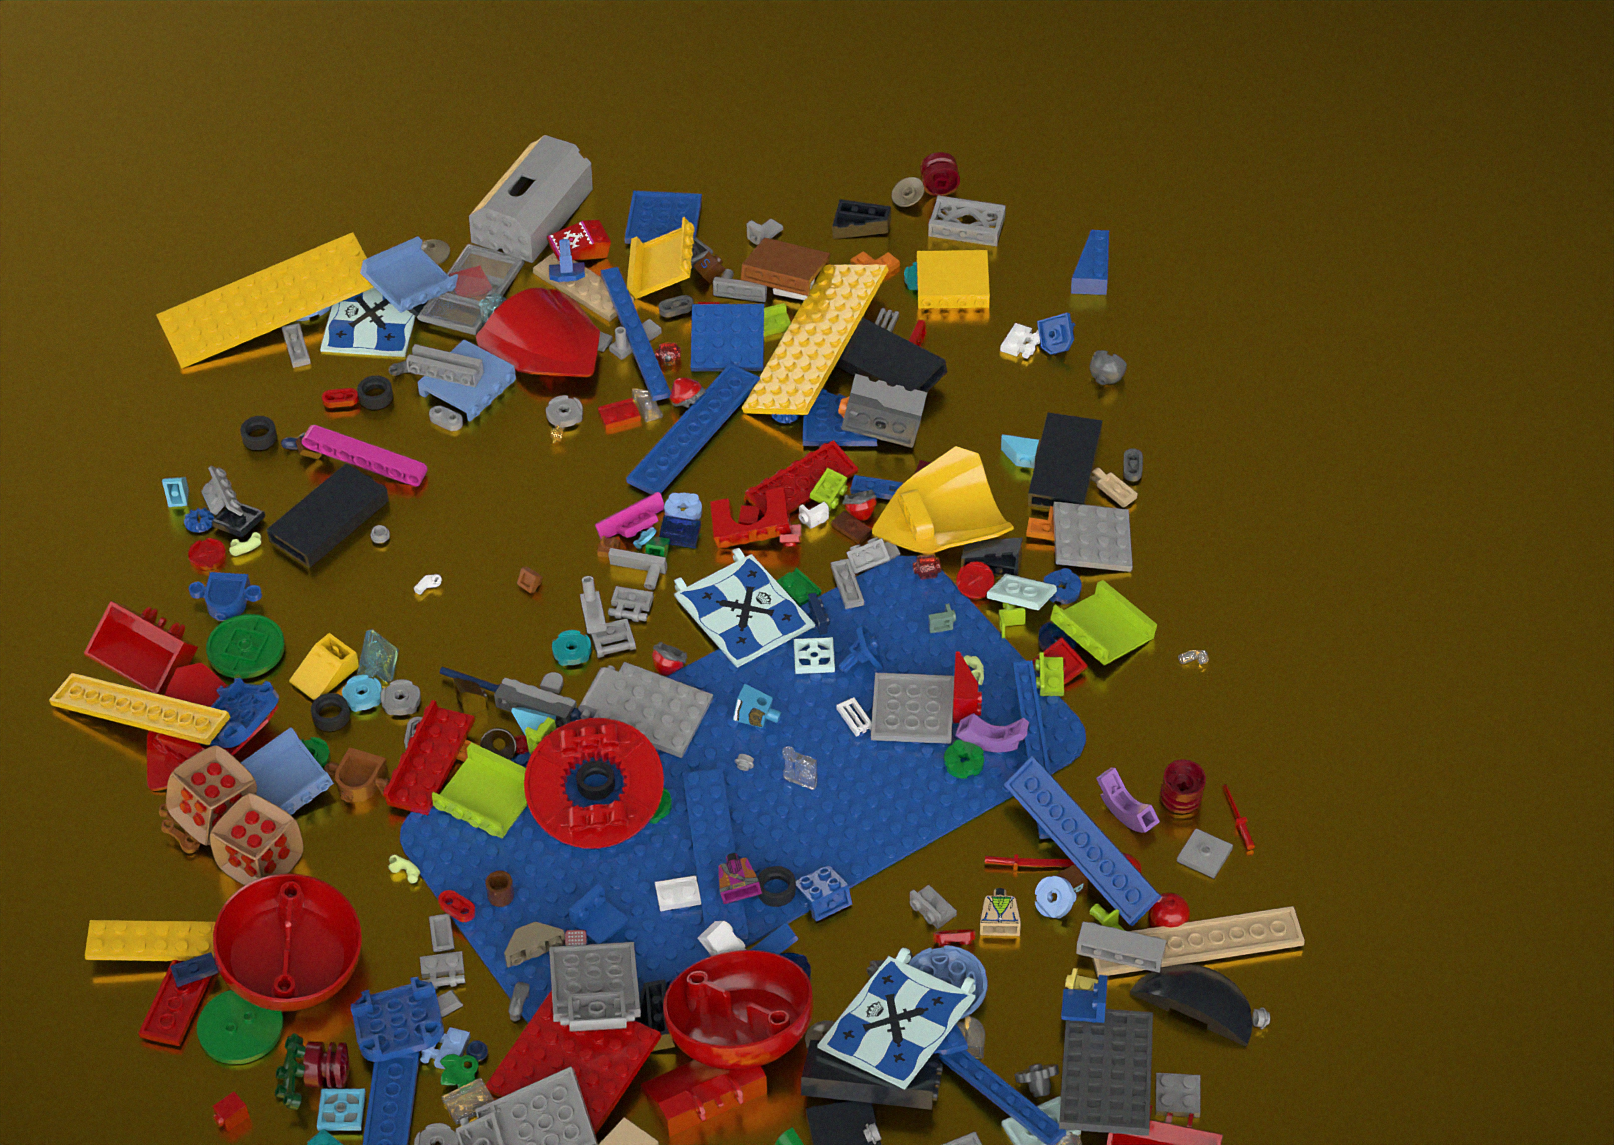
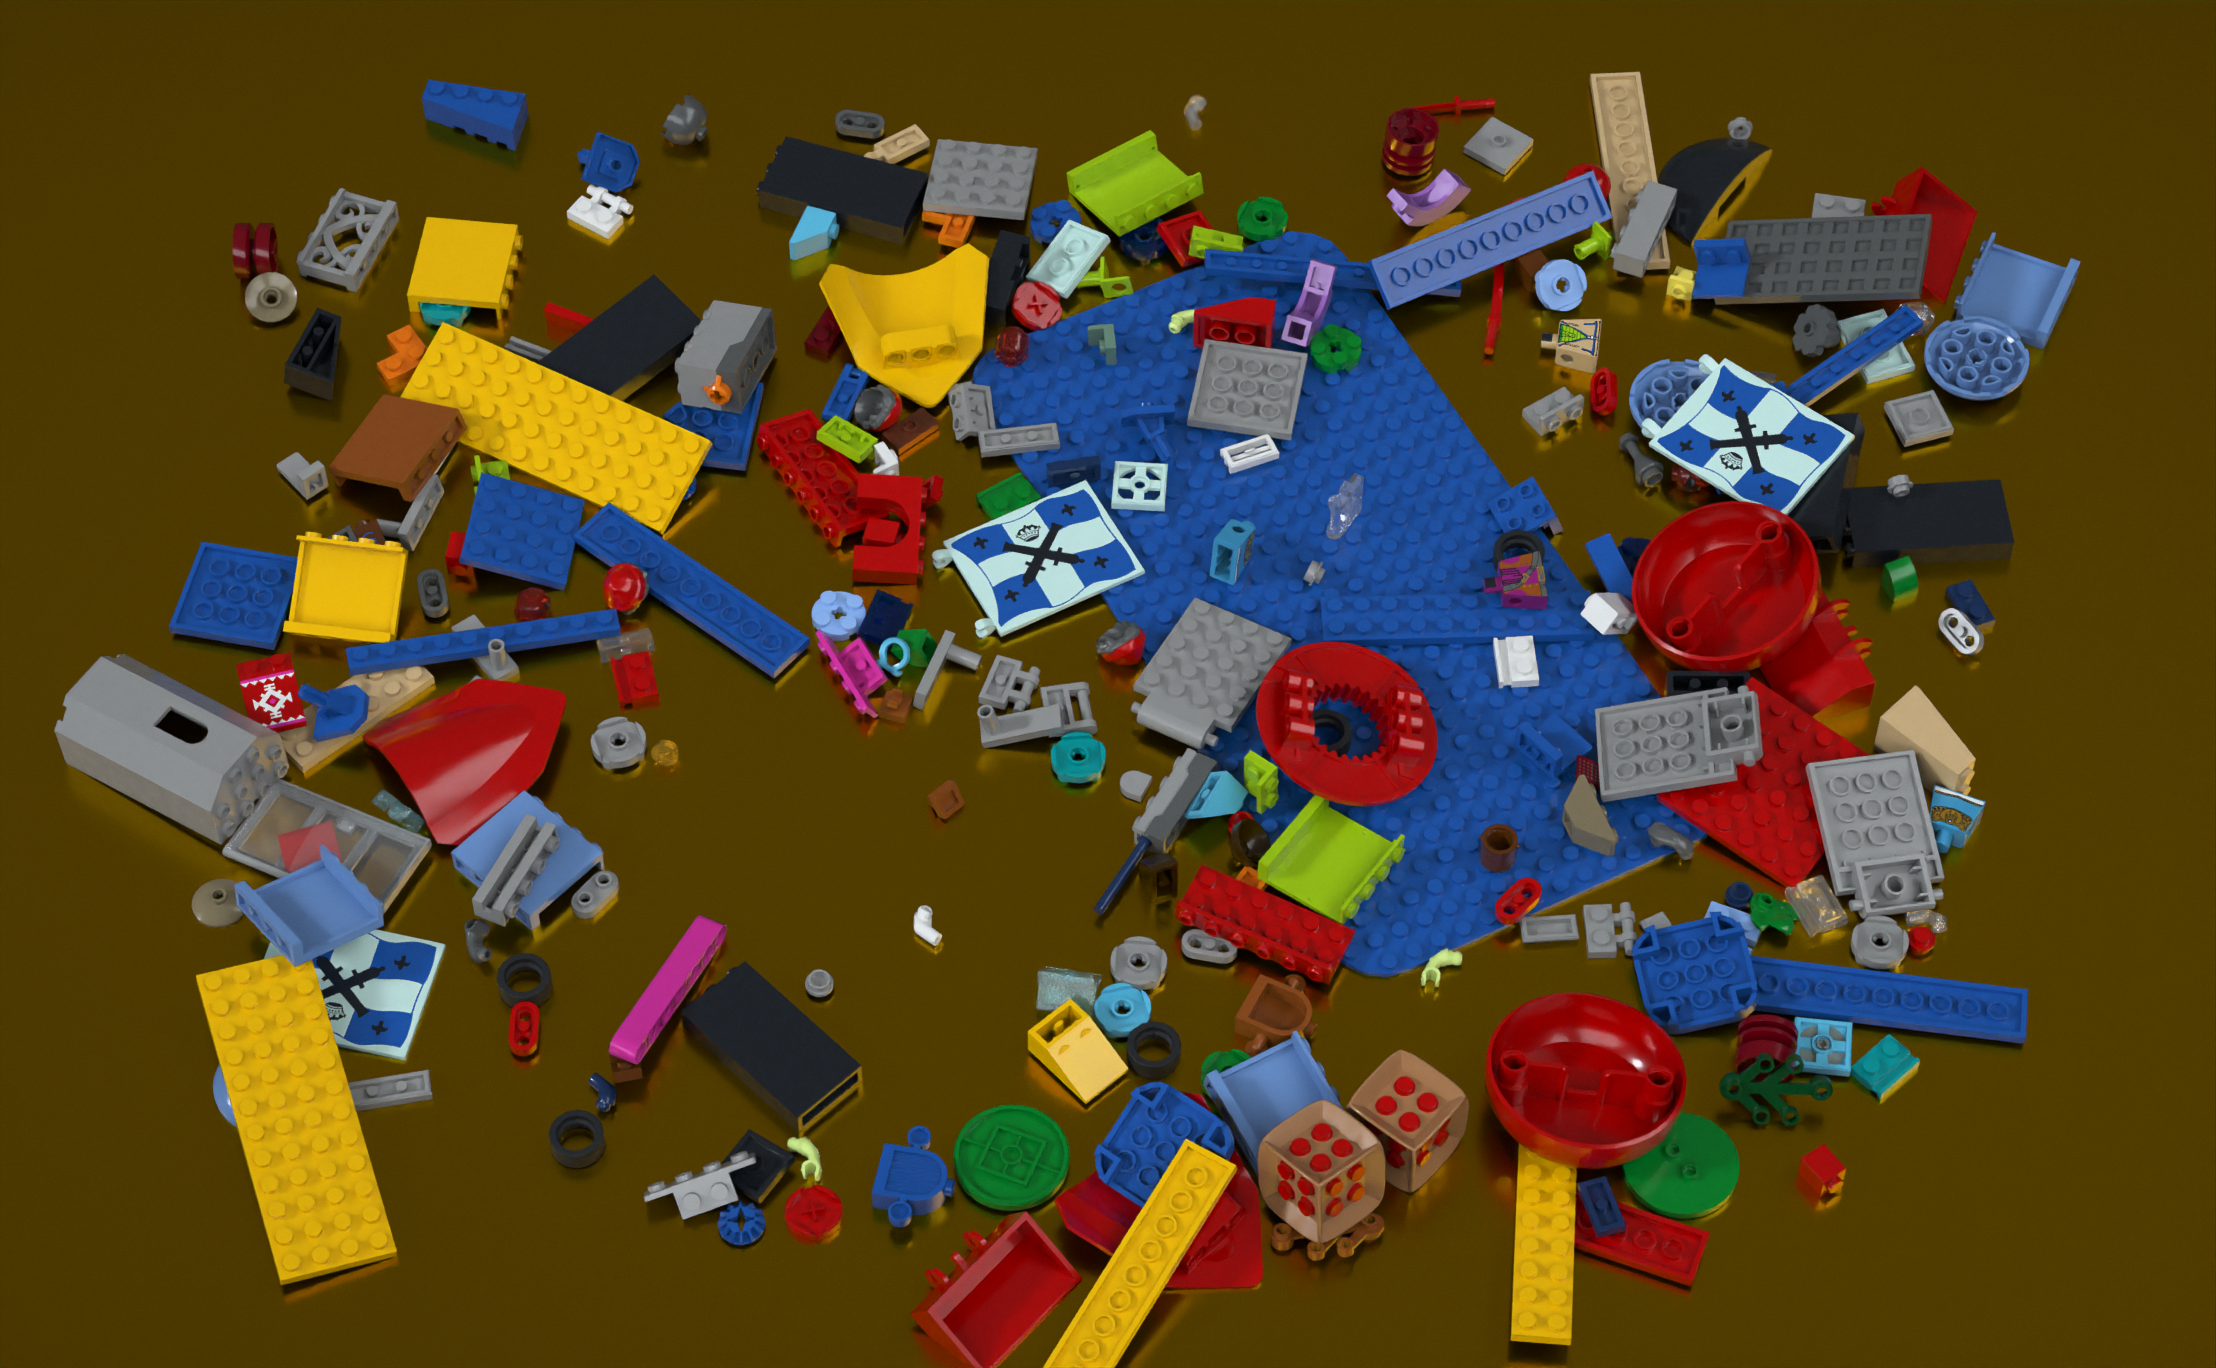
camera: 85 degrees left, 5 degrees up
medium azure slope [162,477,189,507] -> none
none -> green plate [1237,197,1288,242]

